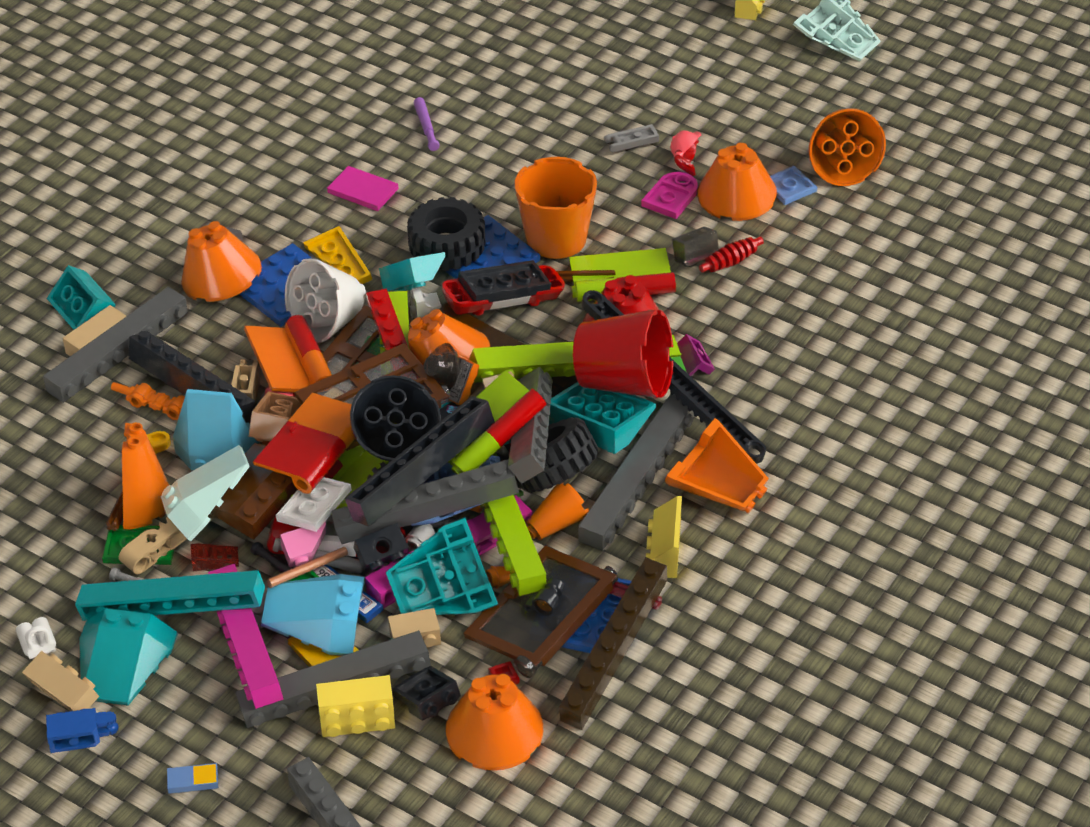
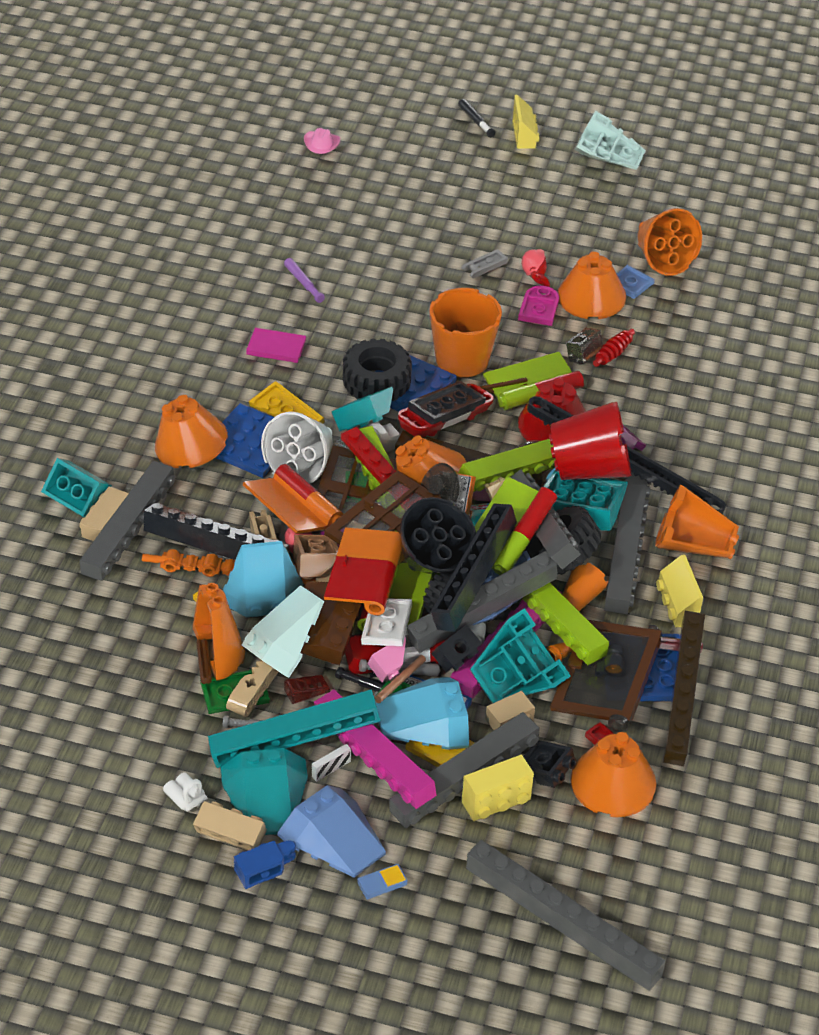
camera: 20 degrees left, 0 degrees up
none -> medium blue wedge [277,785,386,877]
none -> white tile [312,744,351,782]

